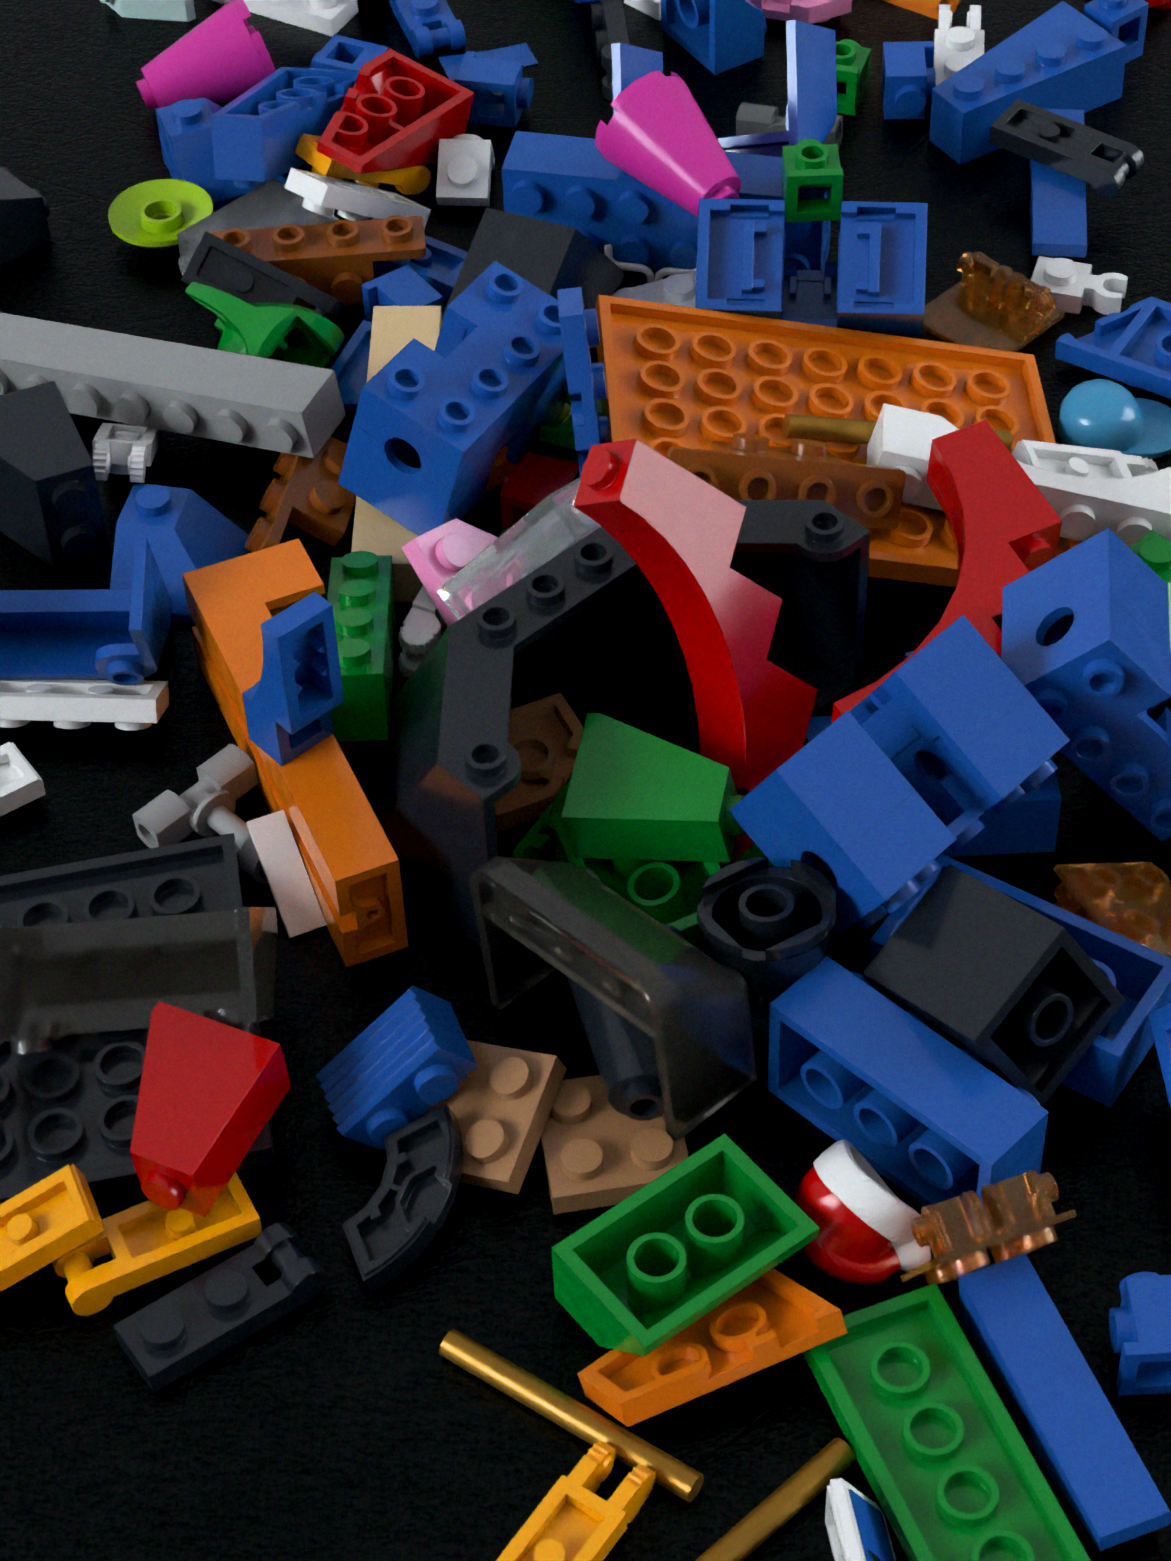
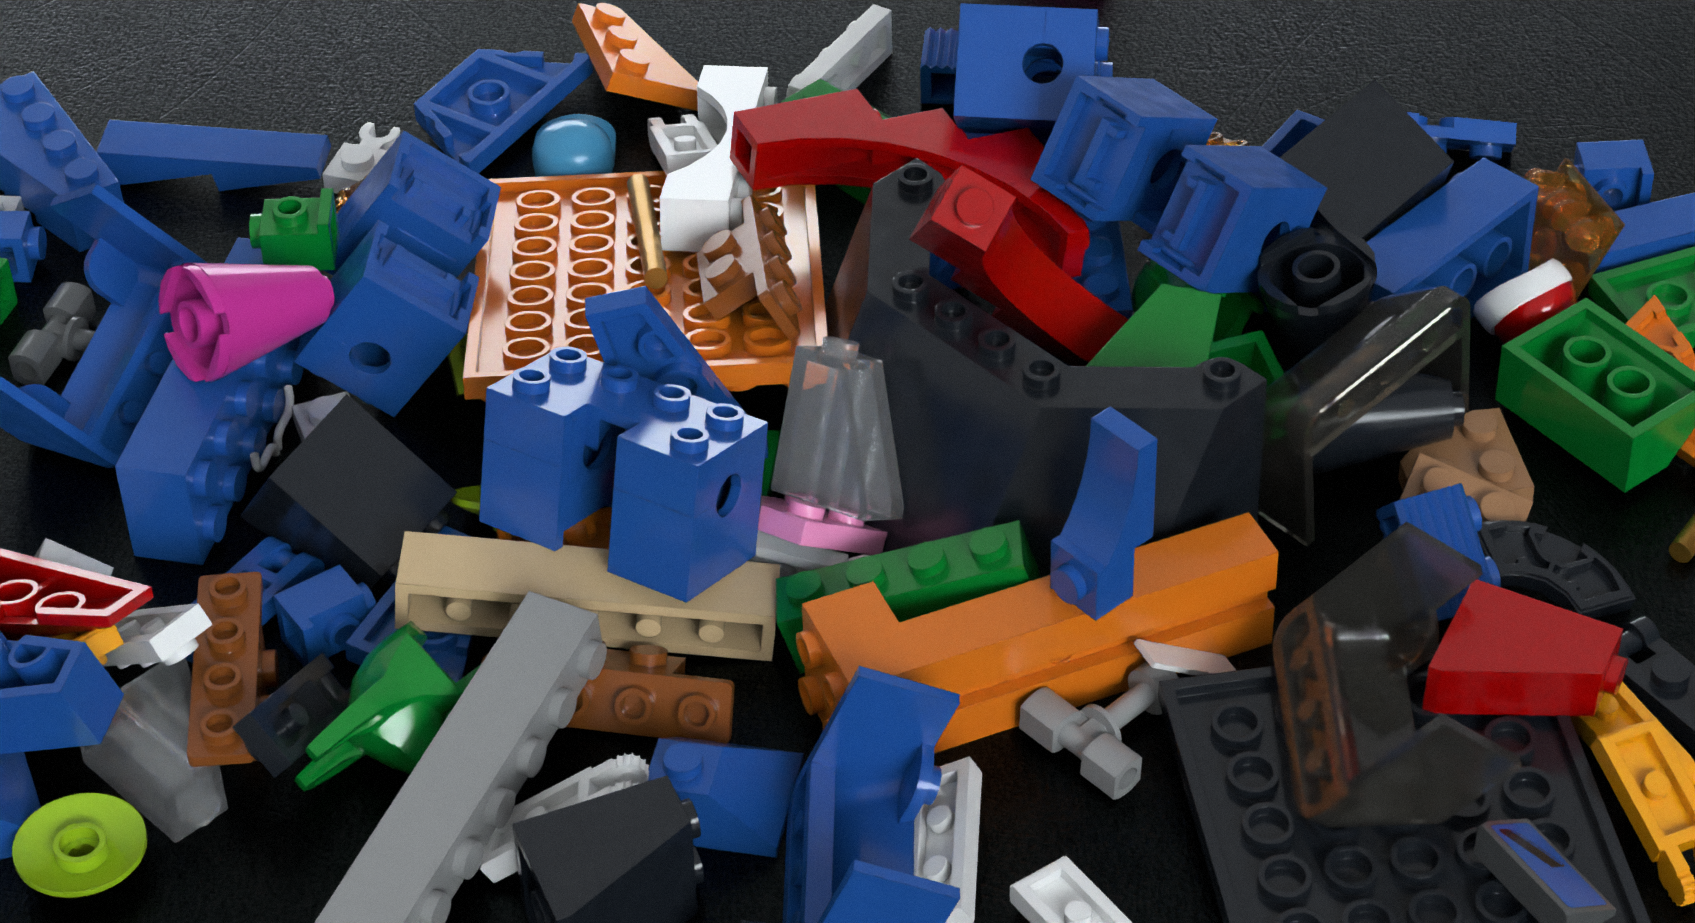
camera: 90 degrees left, 5 degrees down
black plate [989,99,1144,198] -> none

